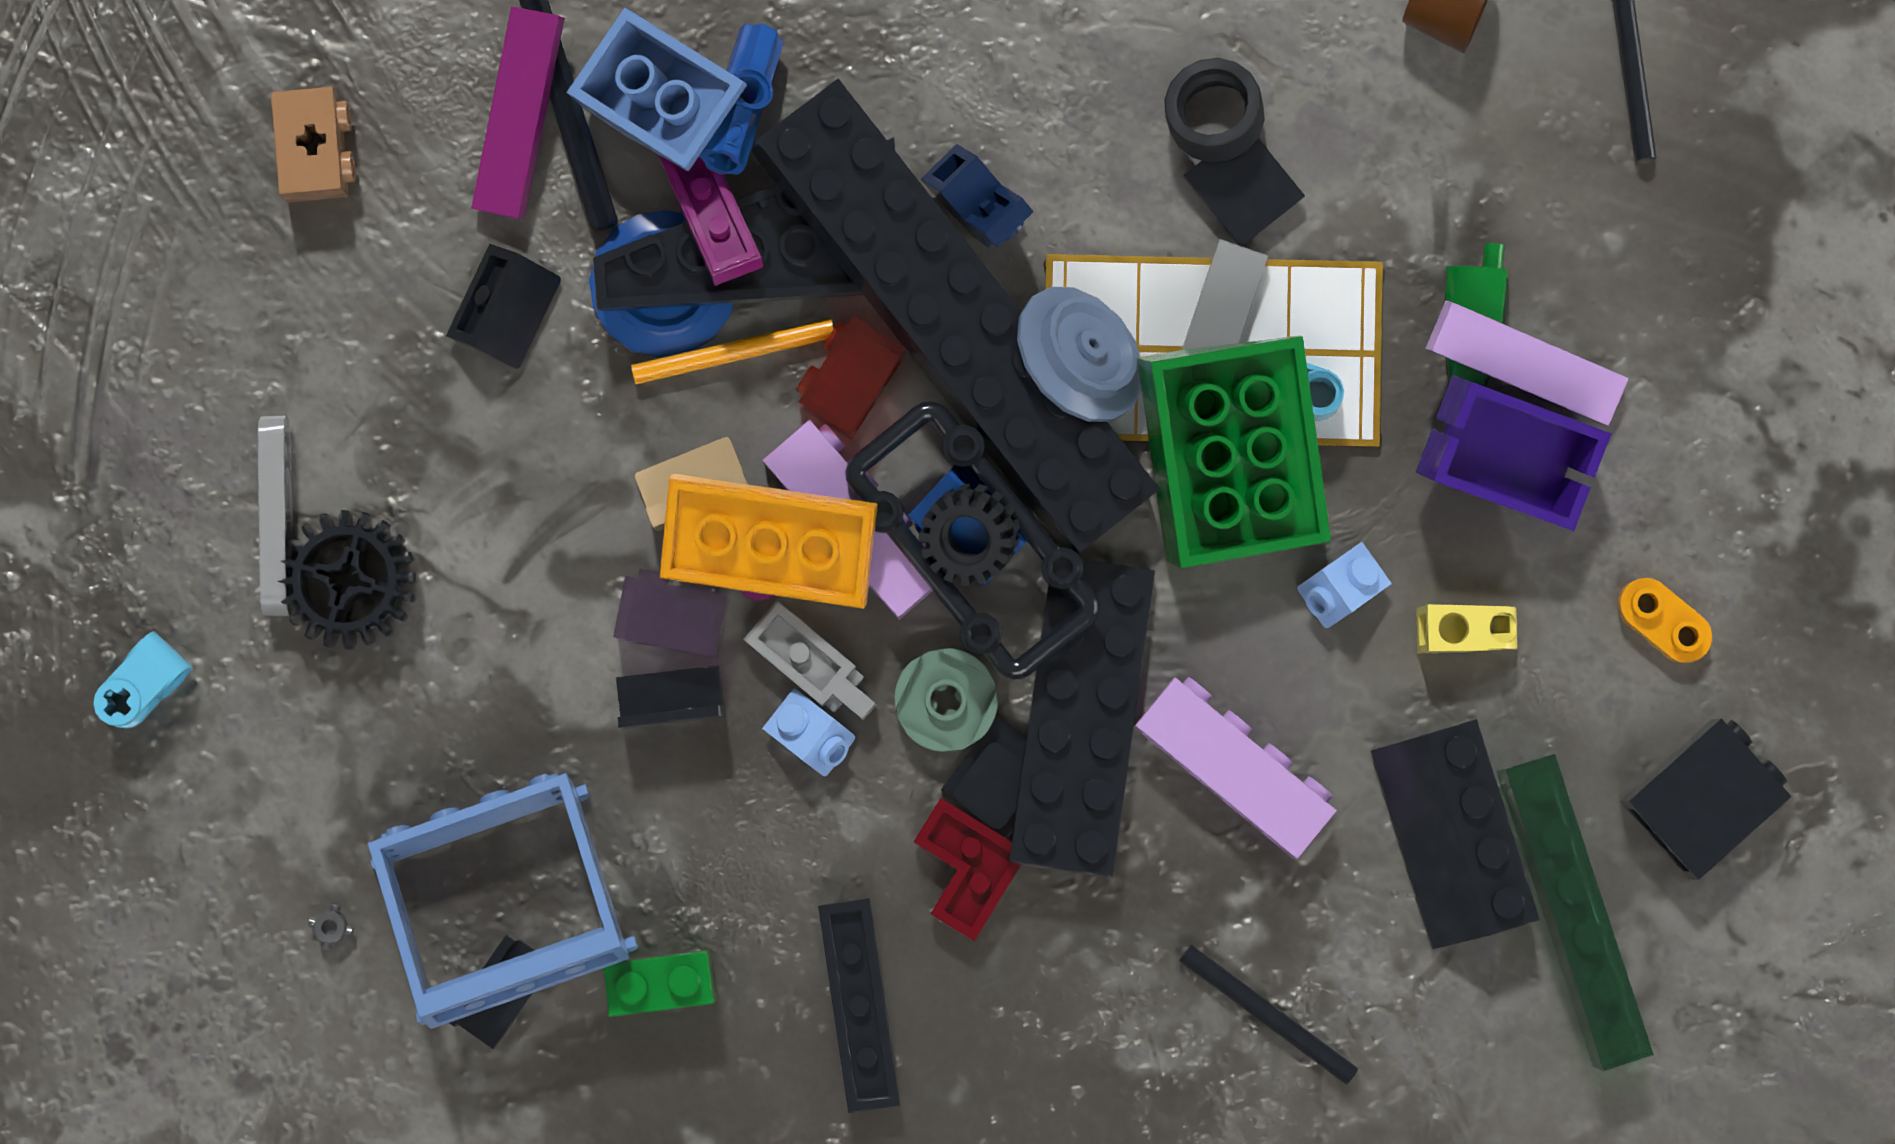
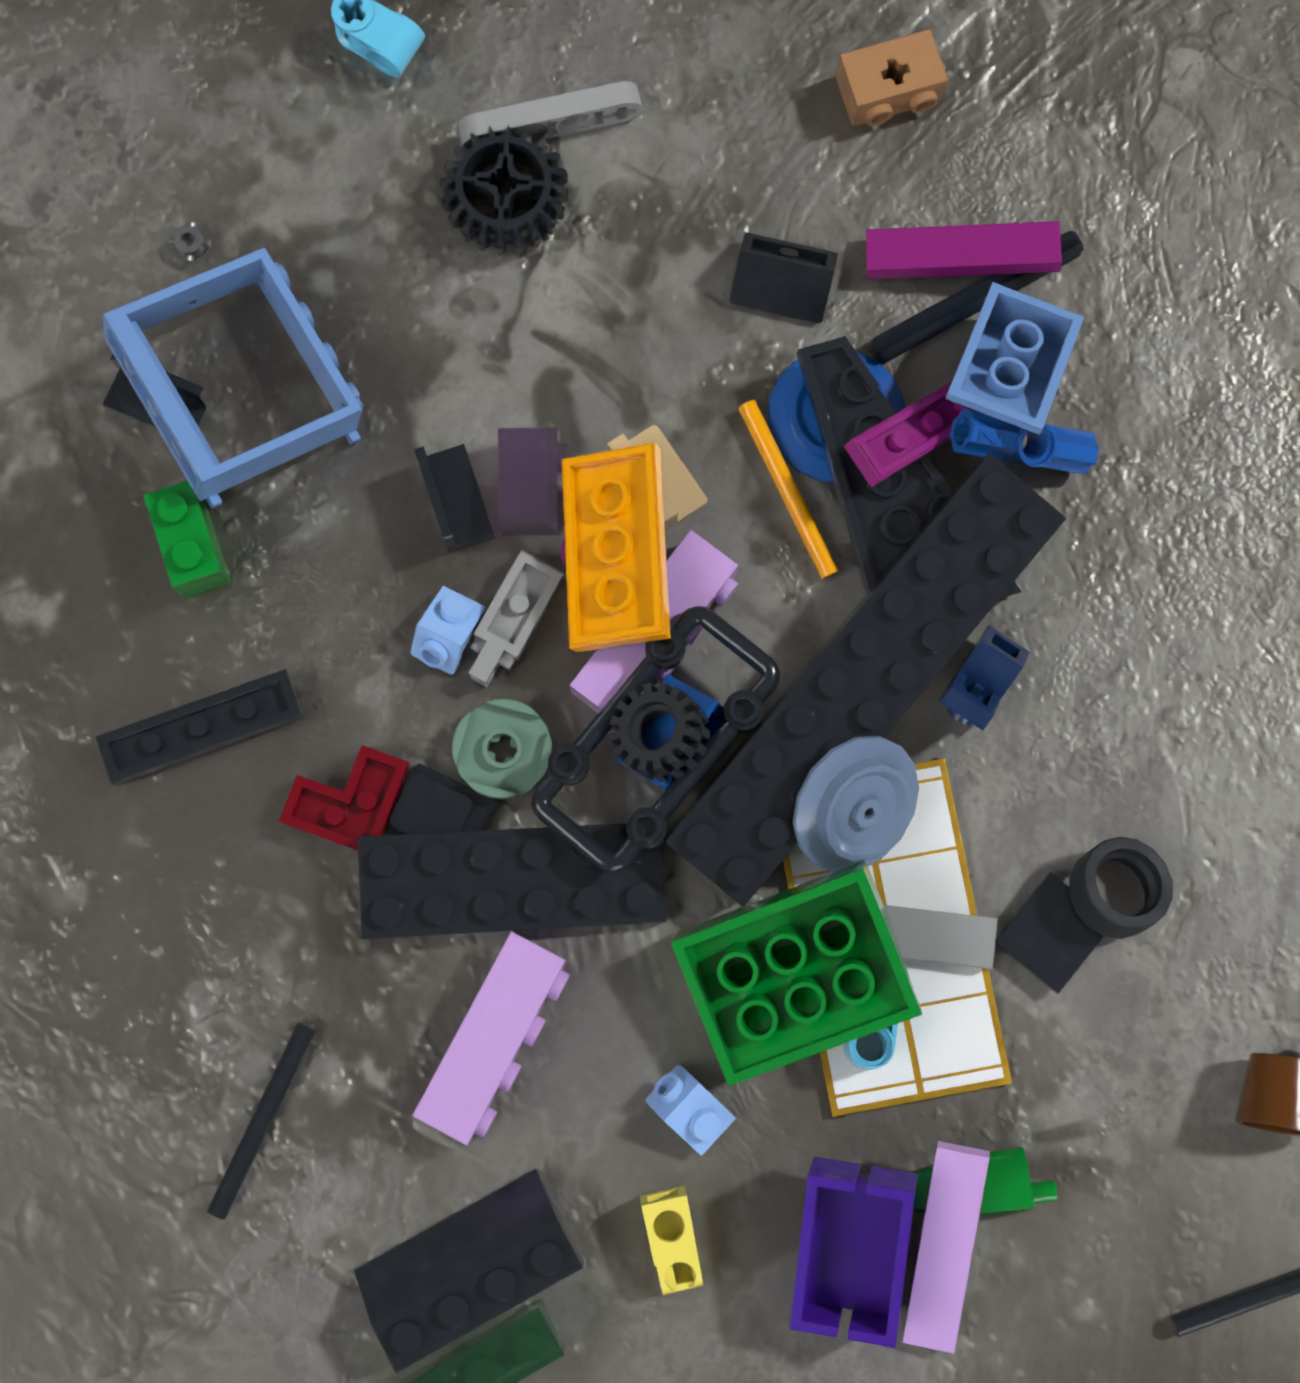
camera: 75 degrees right, 5 degrees down
clear red brick [796,315,907,440] -> none

